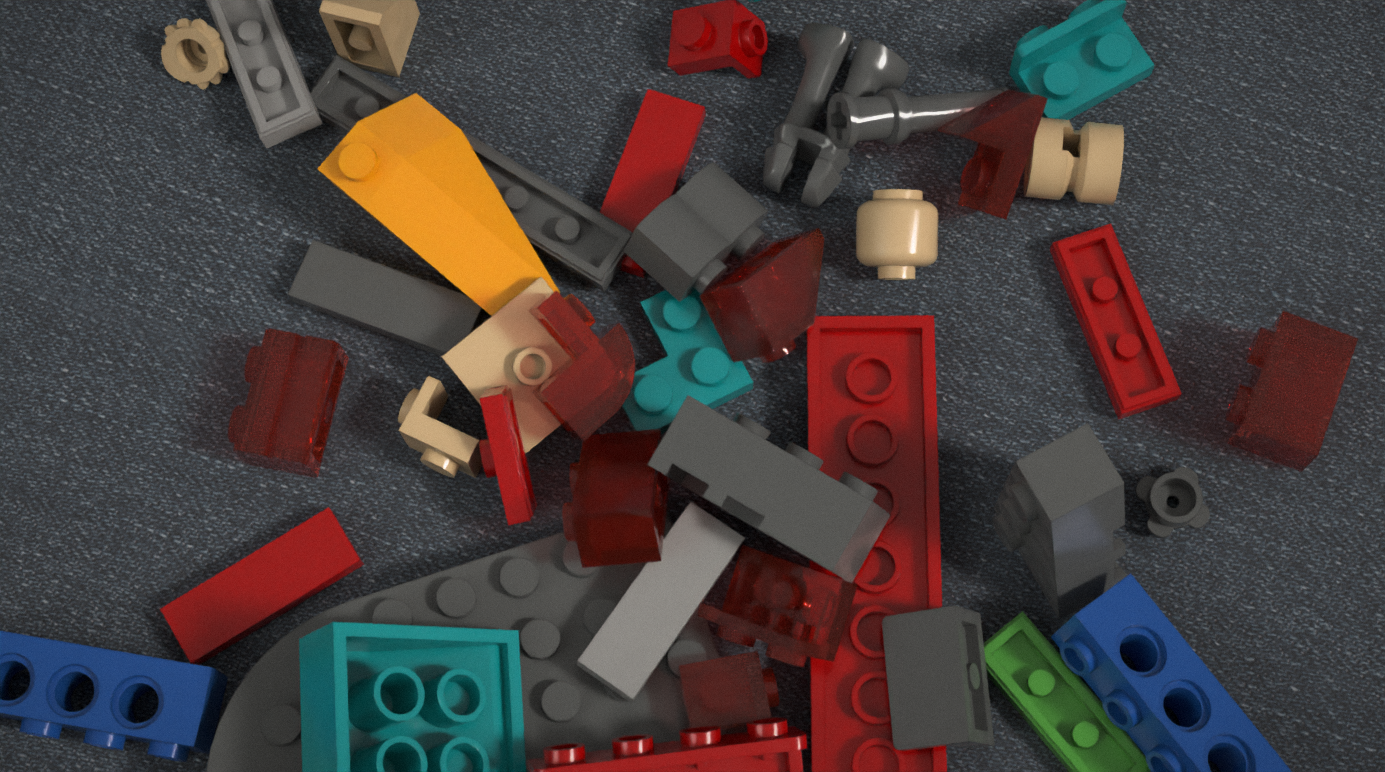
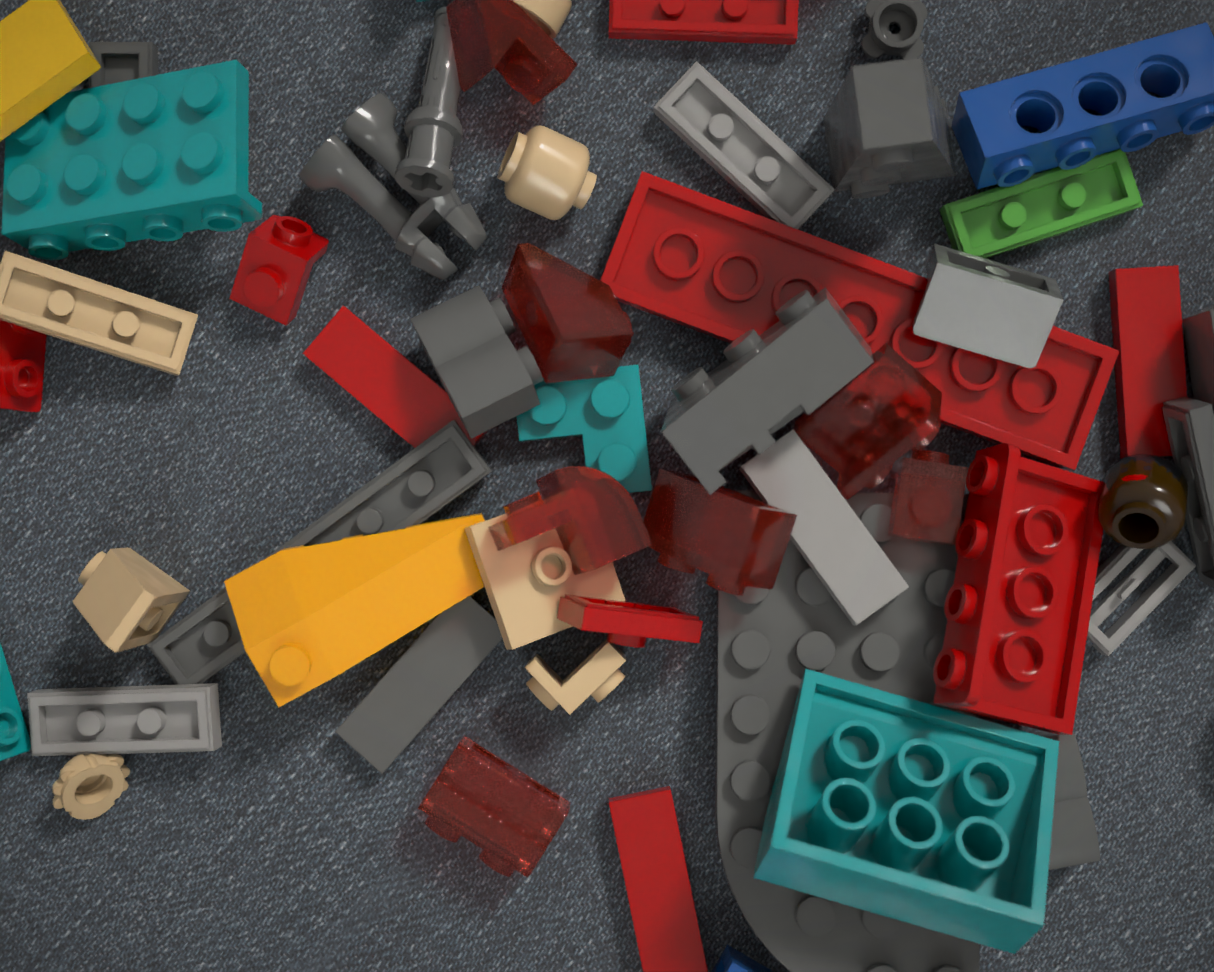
camera: 80 degrees left, 15 degrees up
none -> light grey tile [653,61,835,230]

